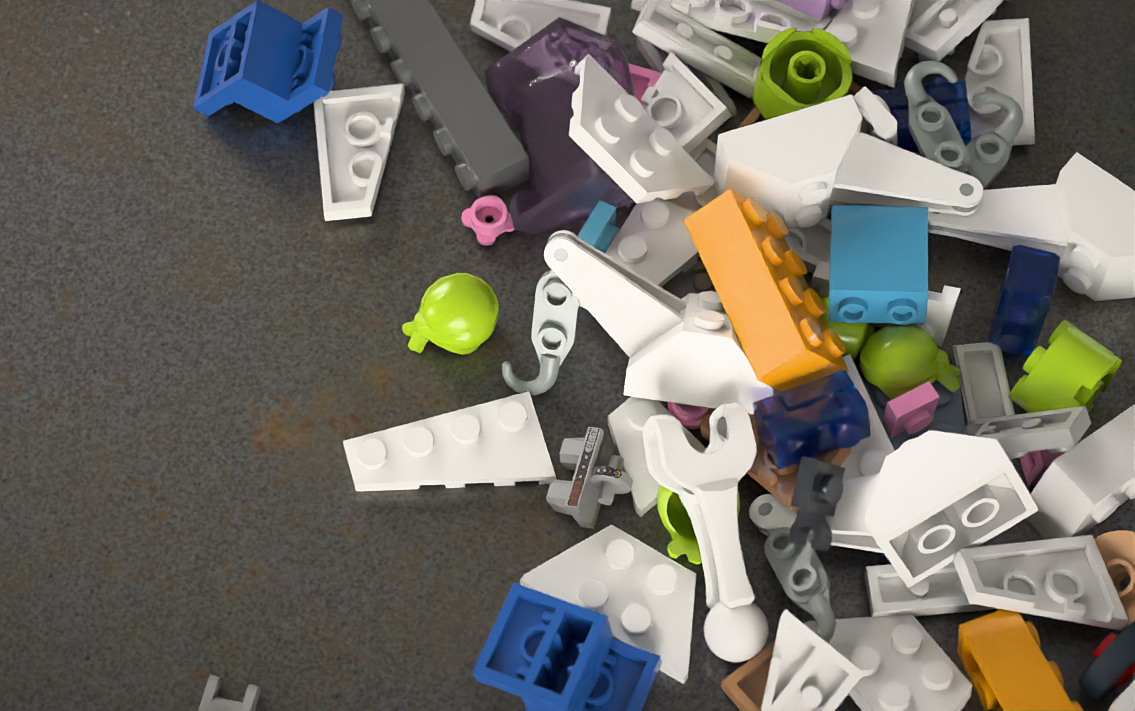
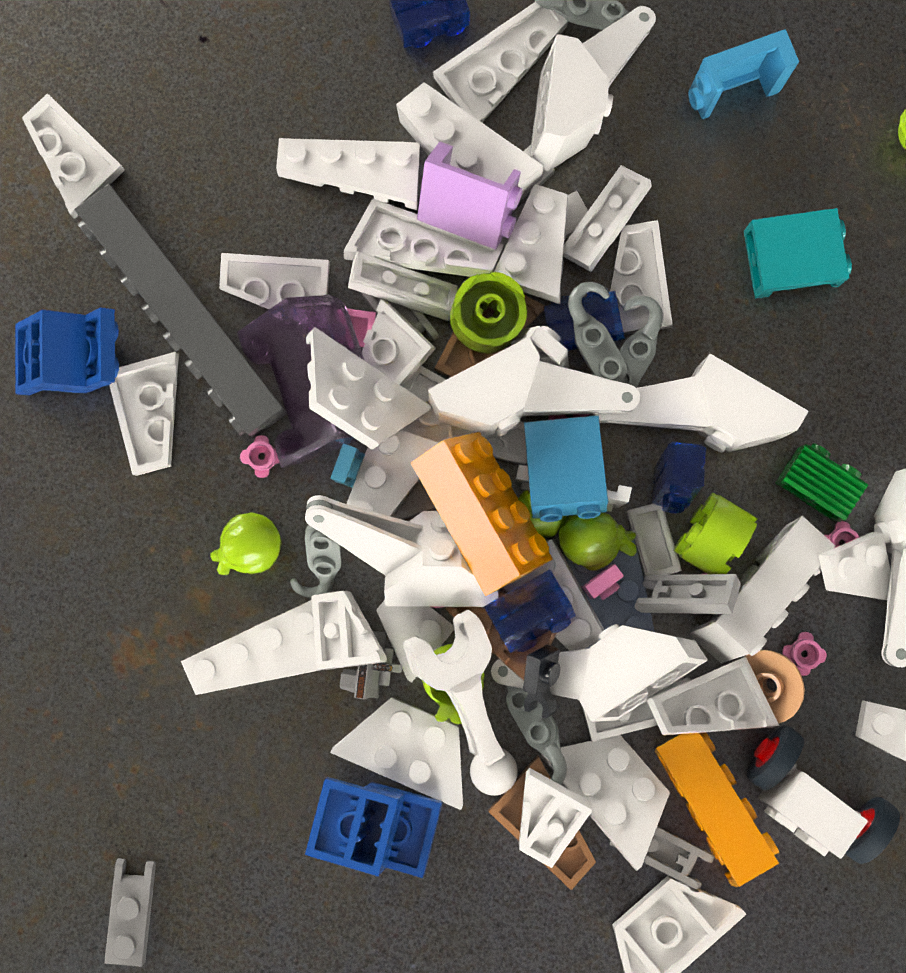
camera: 10 degrees left, 20 degrees up
none -> white wing [311,591,387,670]

